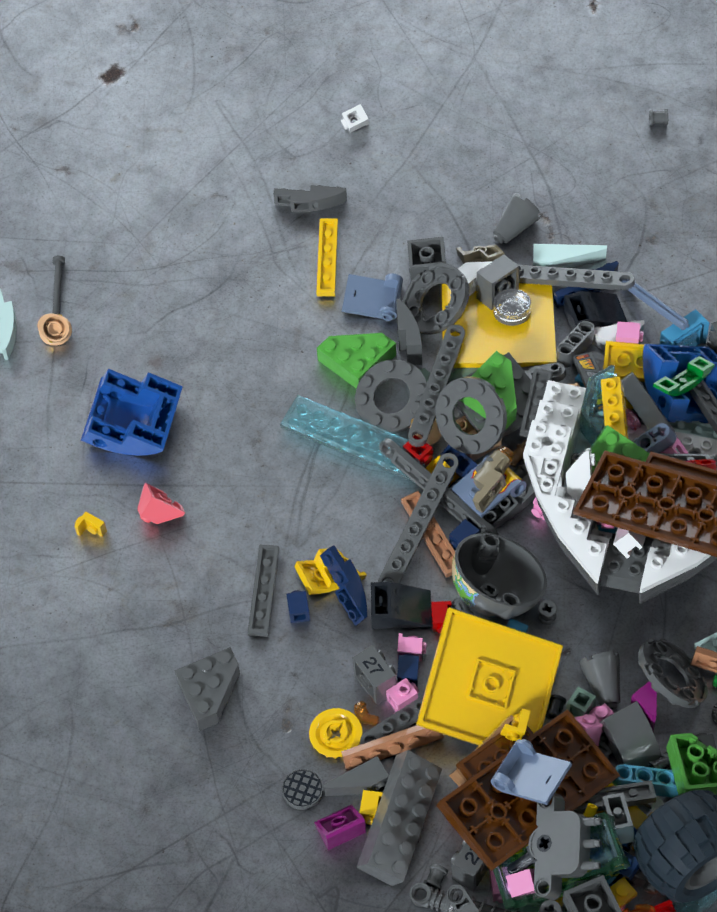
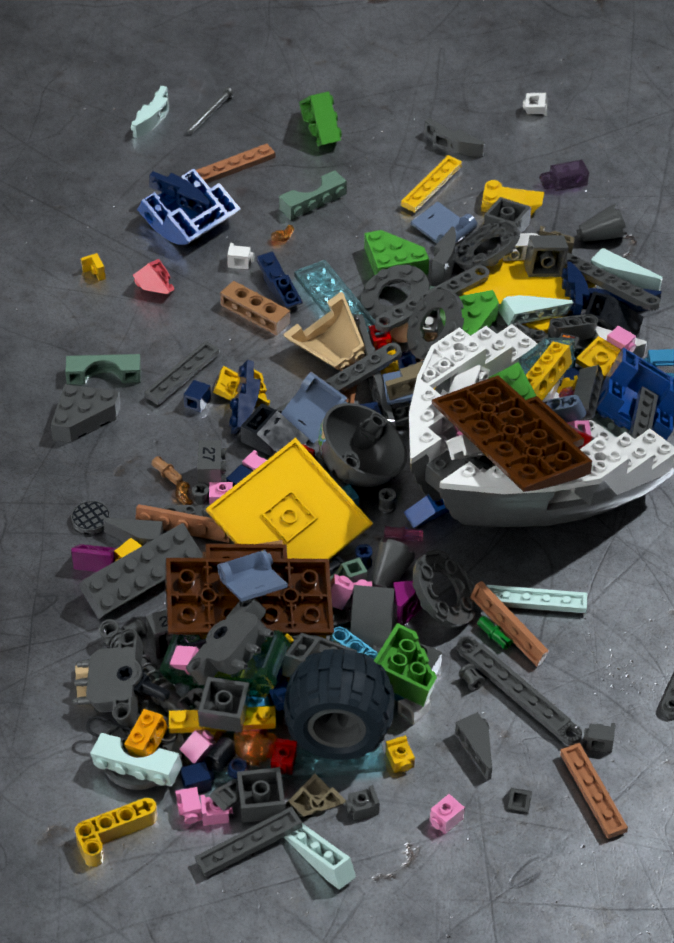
camera: 30 degrees right, 10 degrees down
light nougat piece [37,313,72,346] -> none
yellow gear [309,708,363,759] -> none
clear piece [493,289,531,326] -> none
yellow bracket [500,708,530,741] -> none
sand blue axle [621,279,689,330] -> none
green slope [653,356,715,396] -> none
none -> sand green arch [65,354,141,385]
none -> dark blue slope [149,171,210,214]
none -> medium nougat axle [151,456,183,485]
none -> dark grey bush [192,483,209,505]
none -> nougat plate [196,143,276,184]
none -> medium nougat brick [220,281,290,335]
none -> white brick [227,243,254,270]
none -> dark blue slope [256,251,303,309]
none -> clear orange arm [271,225,295,242]
none -> sand green arch [279,170,347,220]
none -> sand blue door [281,372,348,444]
none -> tan cone [283,291,365,371]
none -> bright green brick [299,91,342,147]
none -> dark blue bush [355,544,373,570]
none -> clear pink axle [384,526,424,542]
none -> blue slope [404,495,450,529]
none -> yellow slope [481,180,544,218]
none -> light aqua slope [498,295,573,326]
none -> clear purple hinge [539,160,589,191]
none -> dark blue slope [562,261,590,316]

